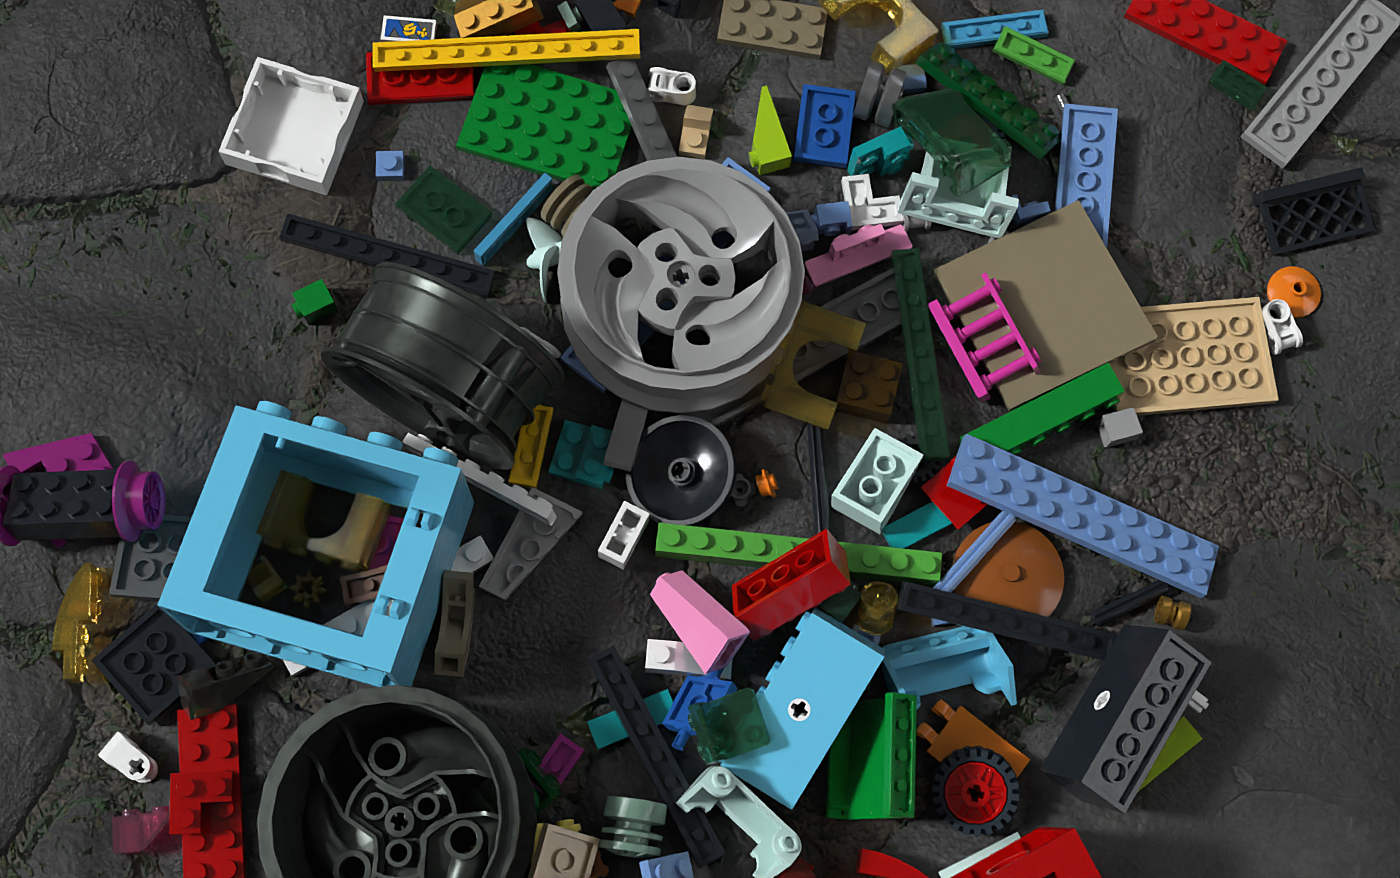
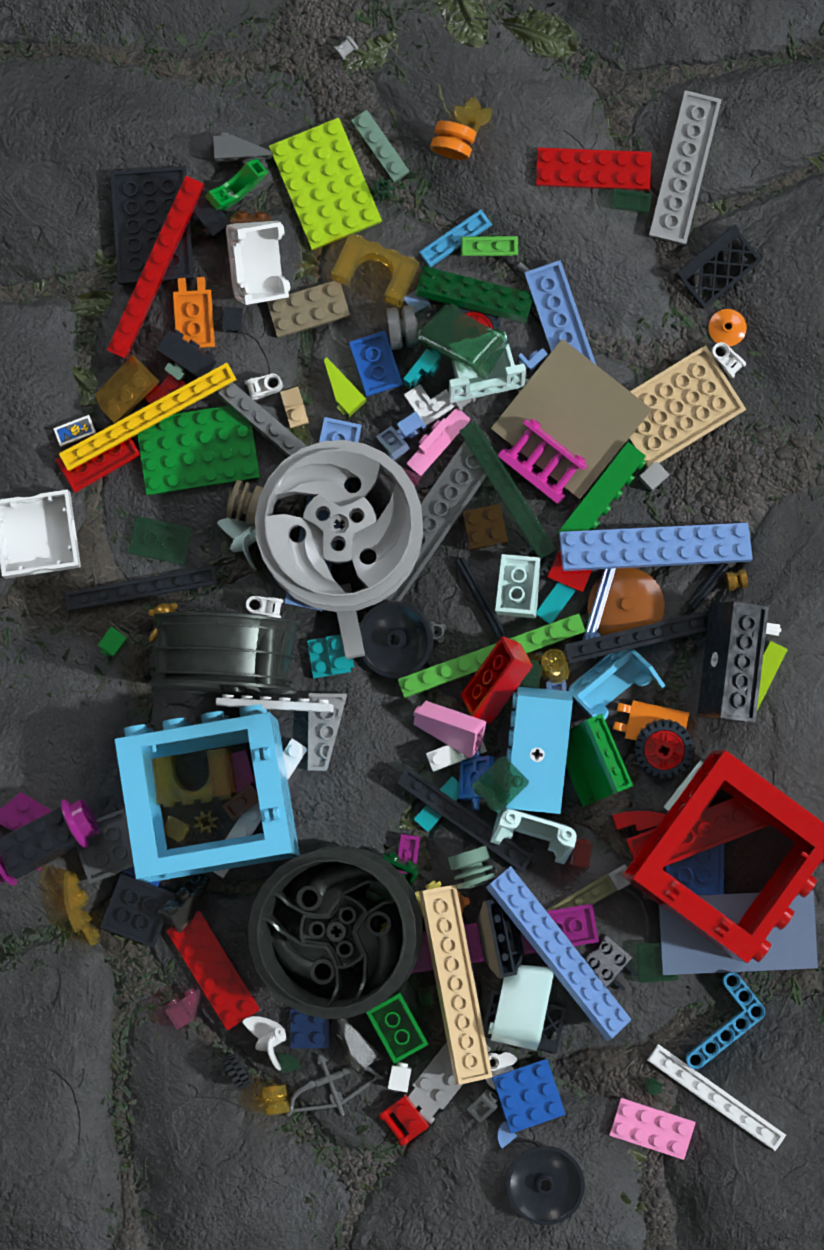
camera: 15 degrees left, 10 degrees up
white piece [98,731,158,783] -> none
red plate [169,771,232,835] -> none
medium blue plate [376,151,404,180] -> none
dark tan arch [434,570,475,677] -> none
dark azure tile [474,173,553,266] -> none
yellow tile [508,405,554,489] -> none
white brick [598,501,650,570] -> none
orange plate [755,469,778,497] -> none
clear yellow arch [761,301,866,430] -> none

